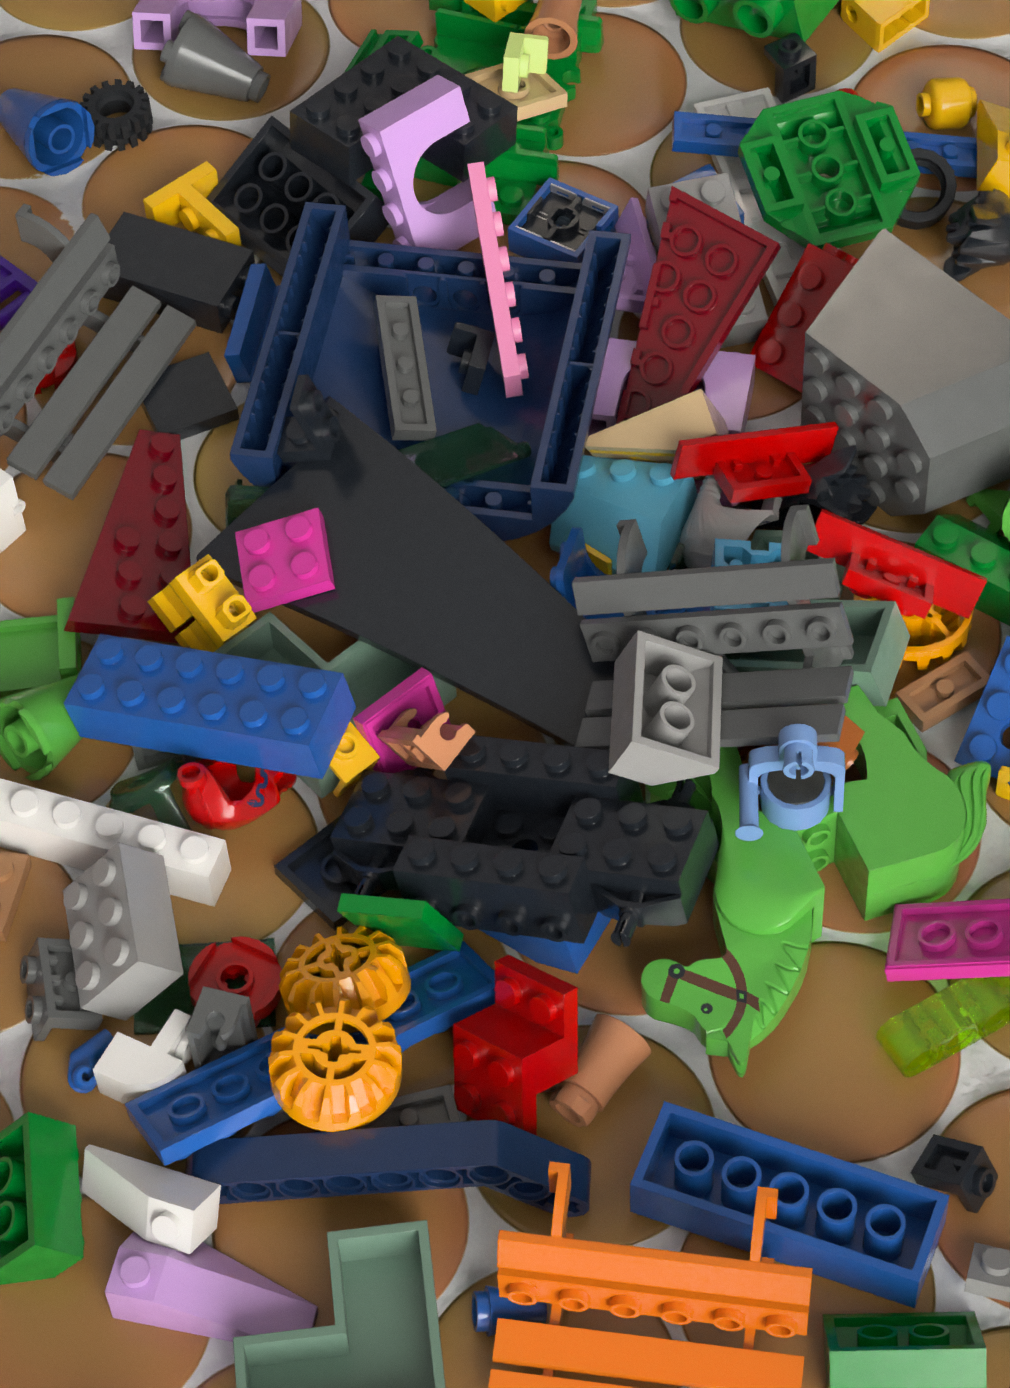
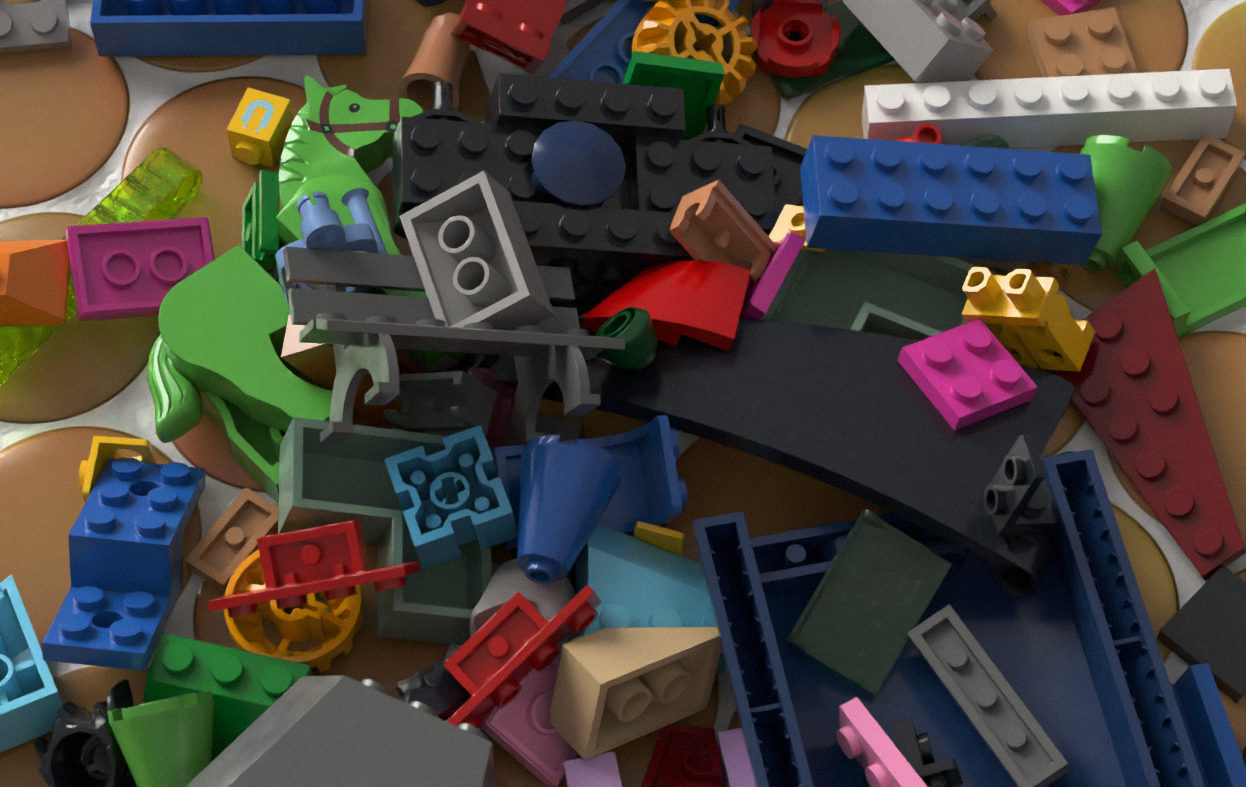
camera: 155 degrees right, 5 degrees up
black bracket [910,1134,998,1213] -> none
none -> yellow brick [226,88,294,168]
none -> green plate [241,170,279,272]
none -> blue cone [517,435,621,585]
none -> dark blue dish [531,120,626,207]
none -> red slope [581,260,751,351]
none -> dark green cone [595,307,658,371]

